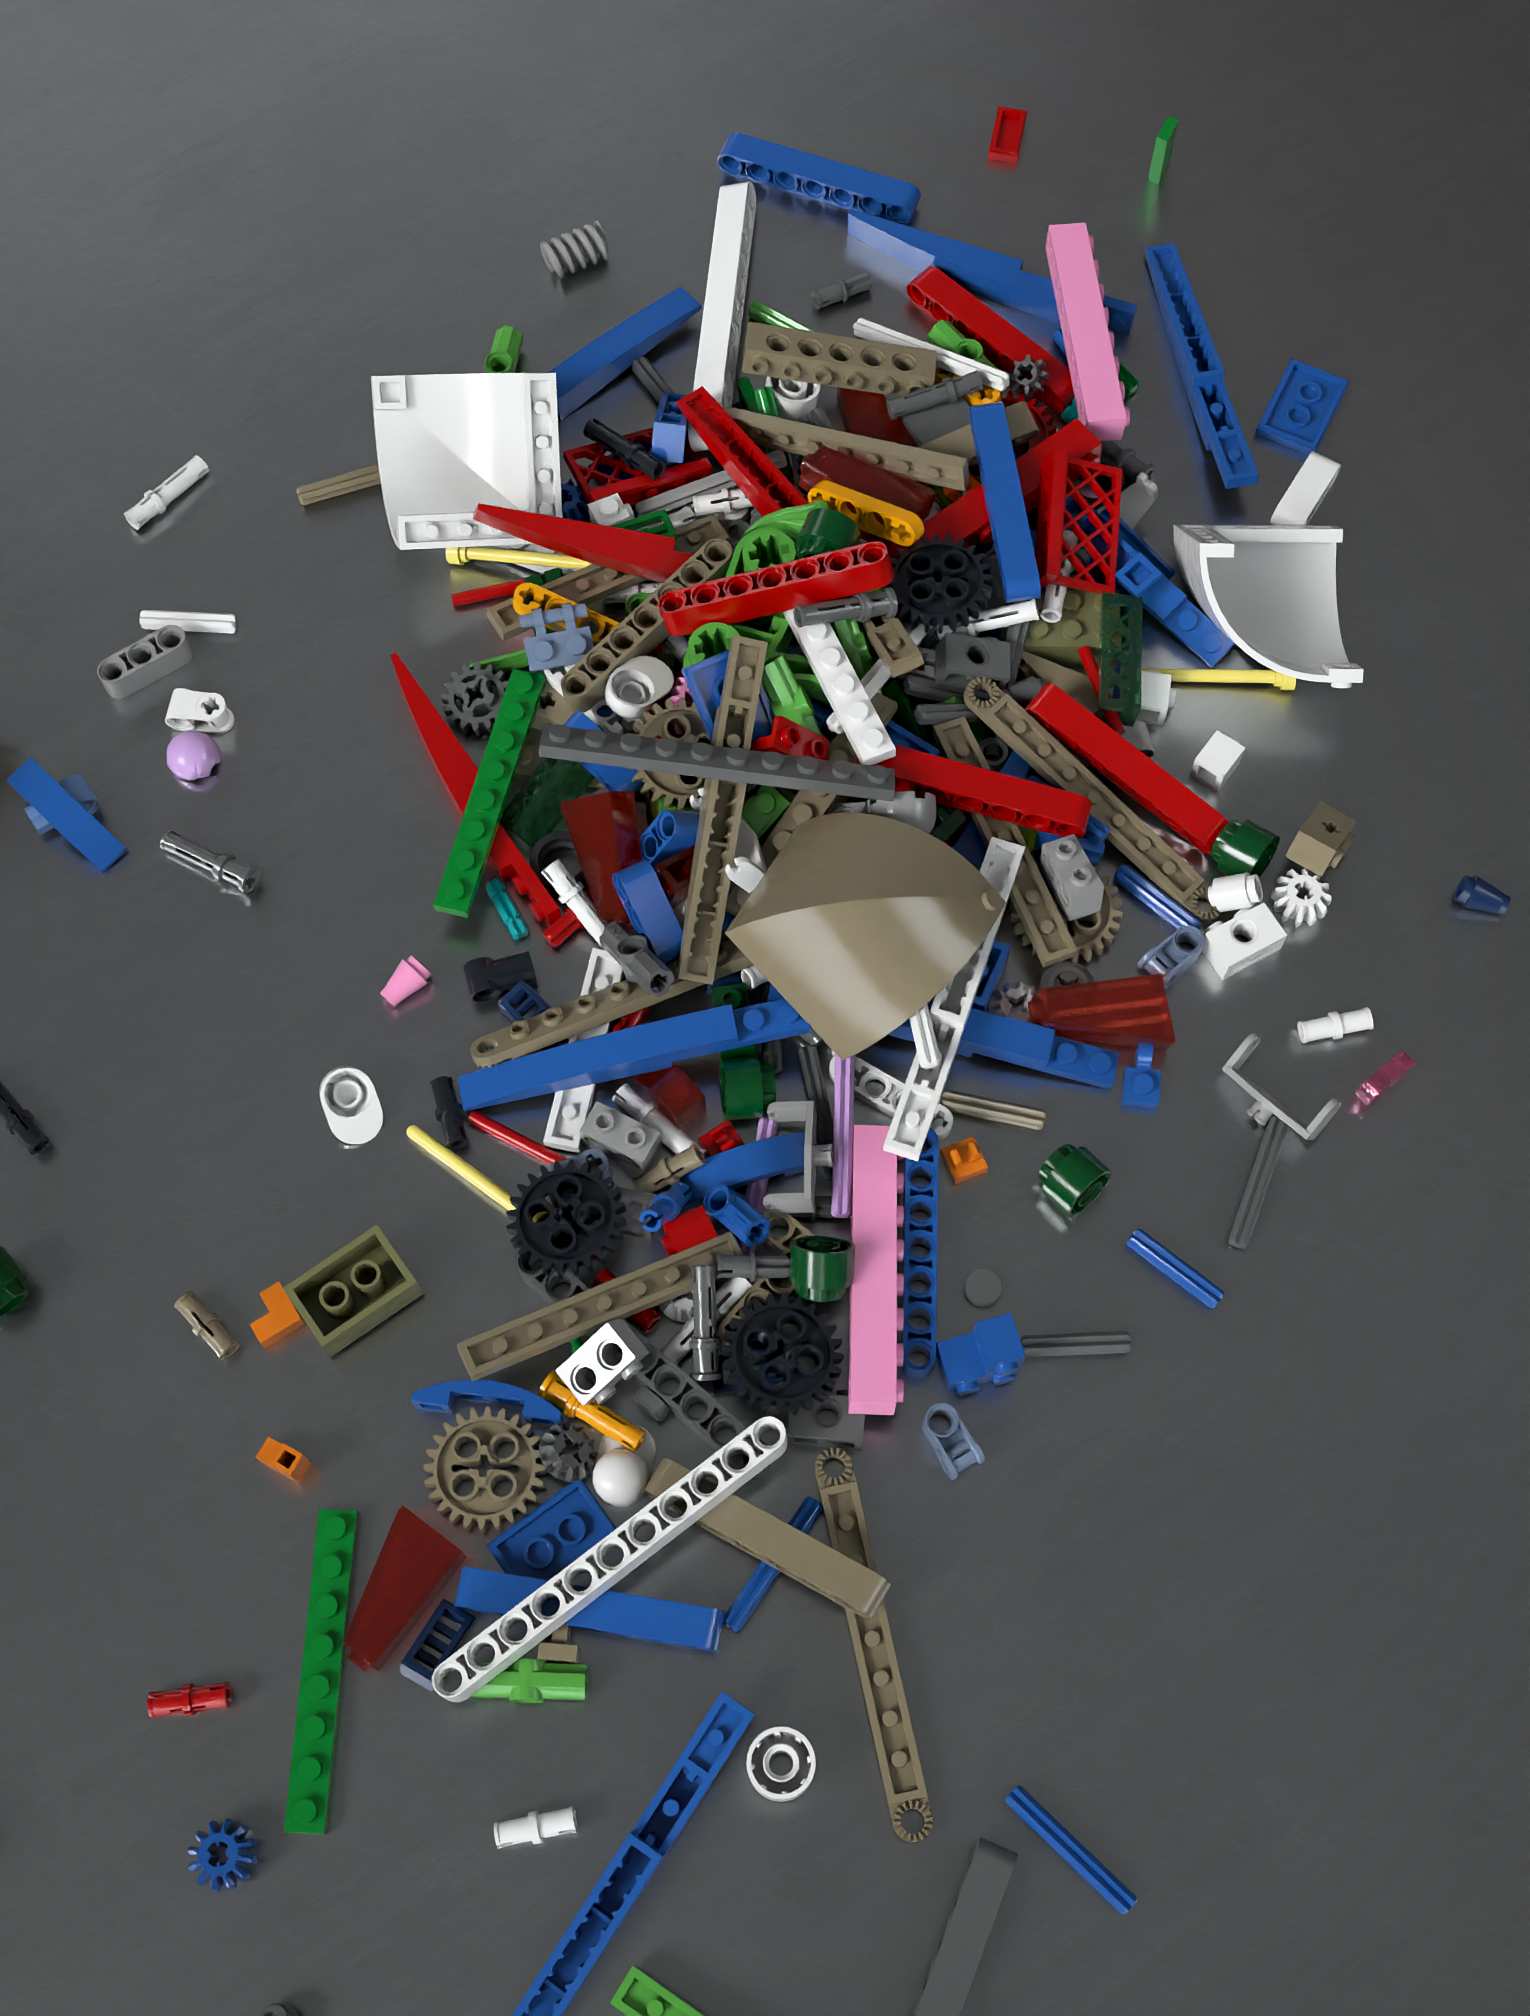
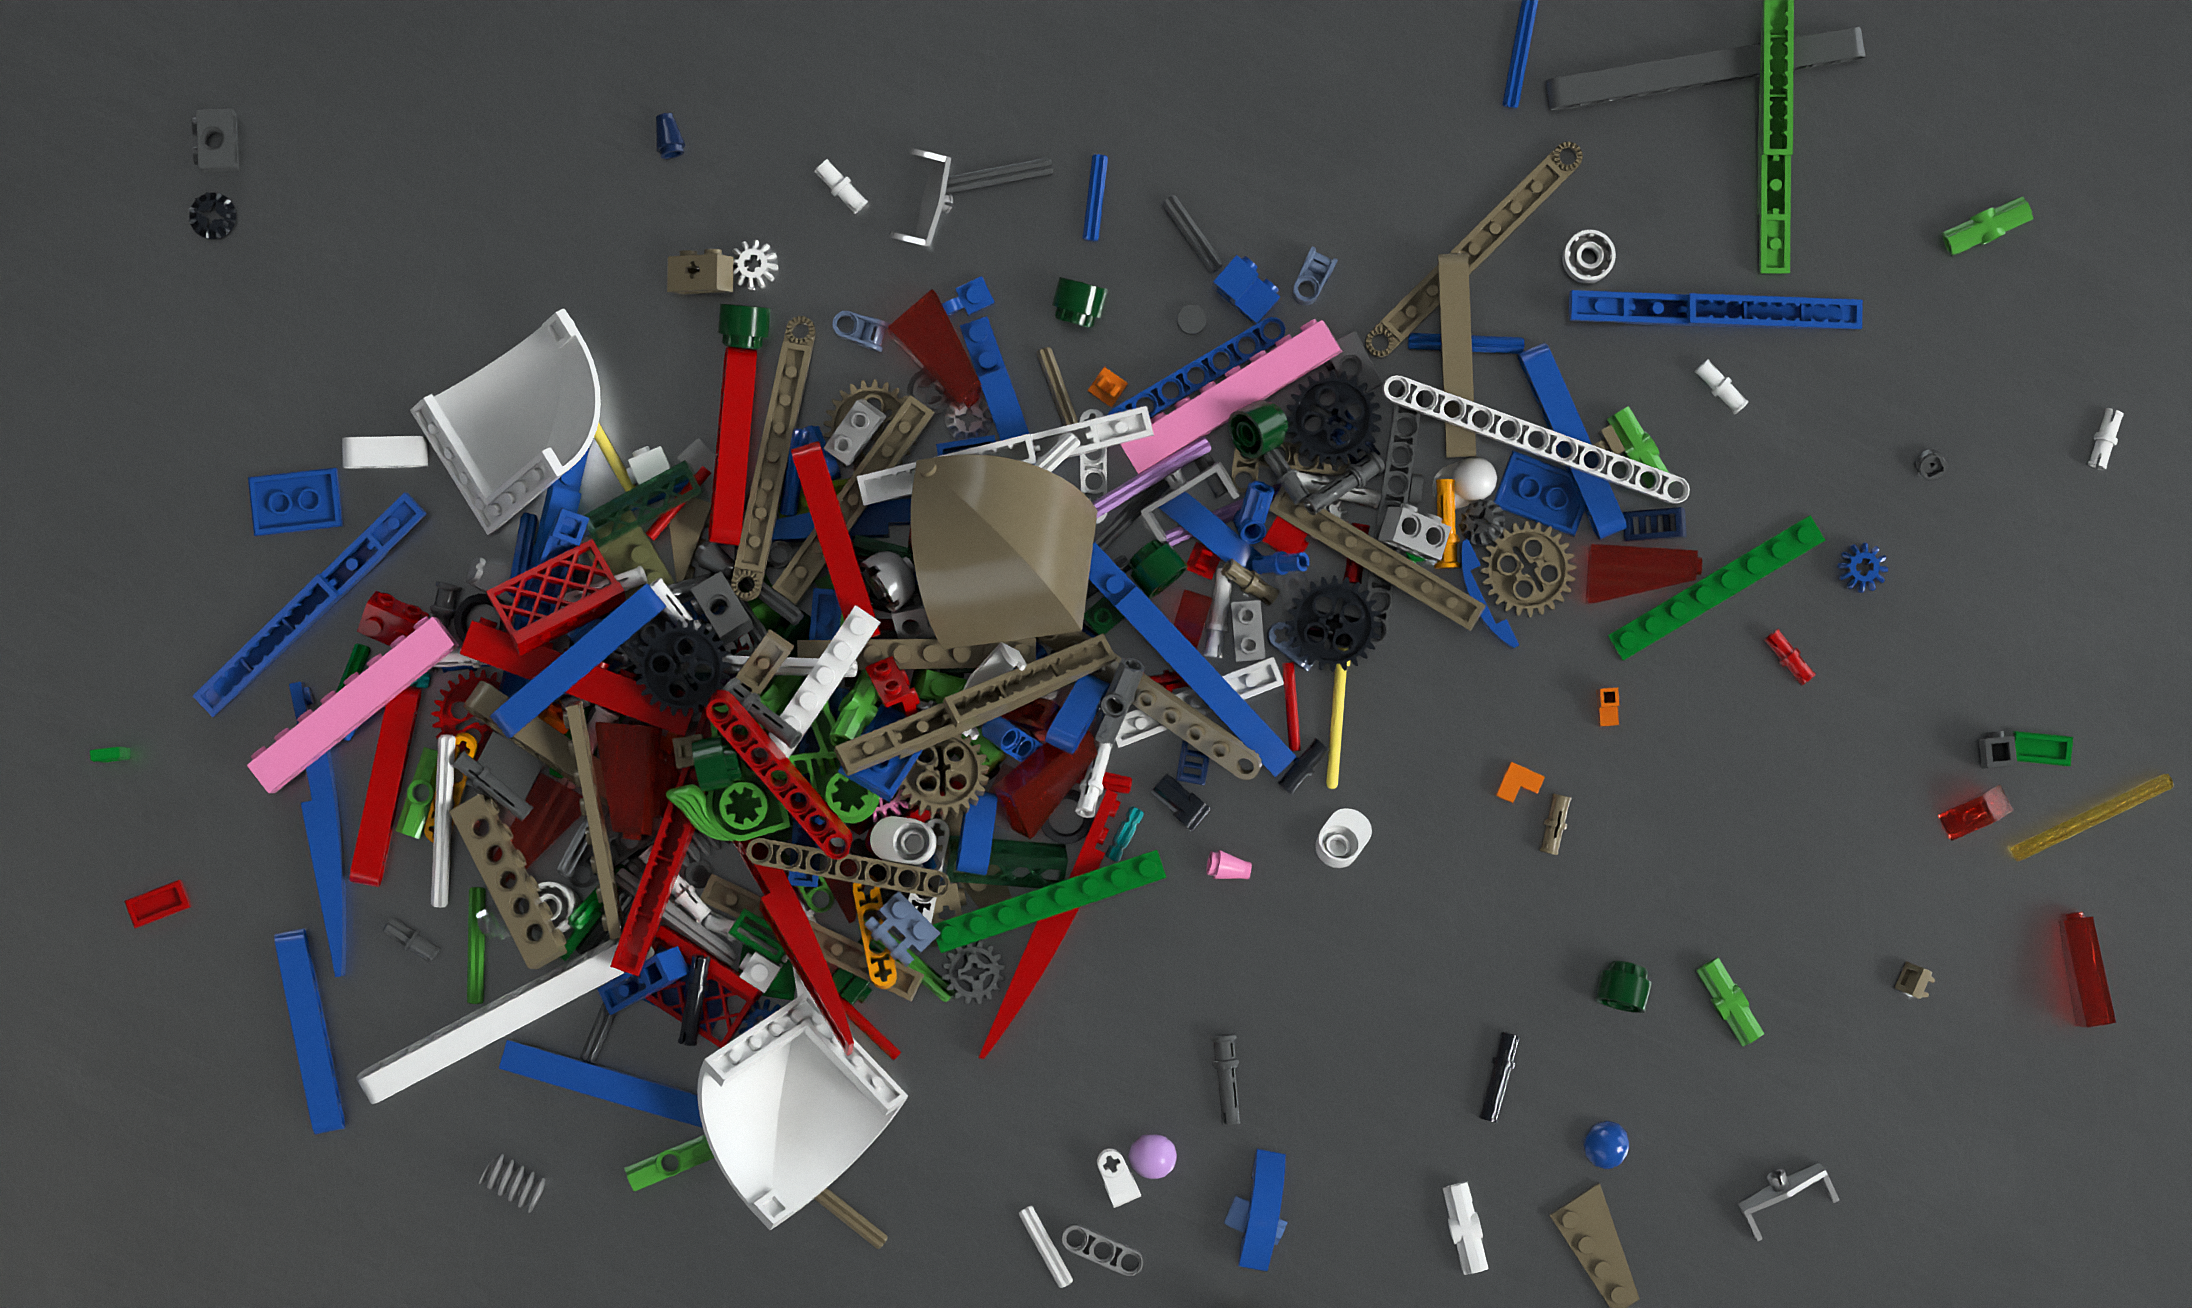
camera: 130 degrees left, 20 degrees up
olive brick [283,1224,424,1357] -> none
dark grey plate [539,724,895,802] -> none
light orange beam [807,480,924,546] -> none
dark grey gear [1009,354,1051,398] -> none
blue axle [1114,864,1202,930] -> none
white brick [1190,730,1246,792] -> none
white brick [1202,902,1287,980] -> none
white brick [1208,872,1263,912] -> none
clear pink beam [1354,1050,1415,1107] -> none
none -> red bracket [356,591,429,646]

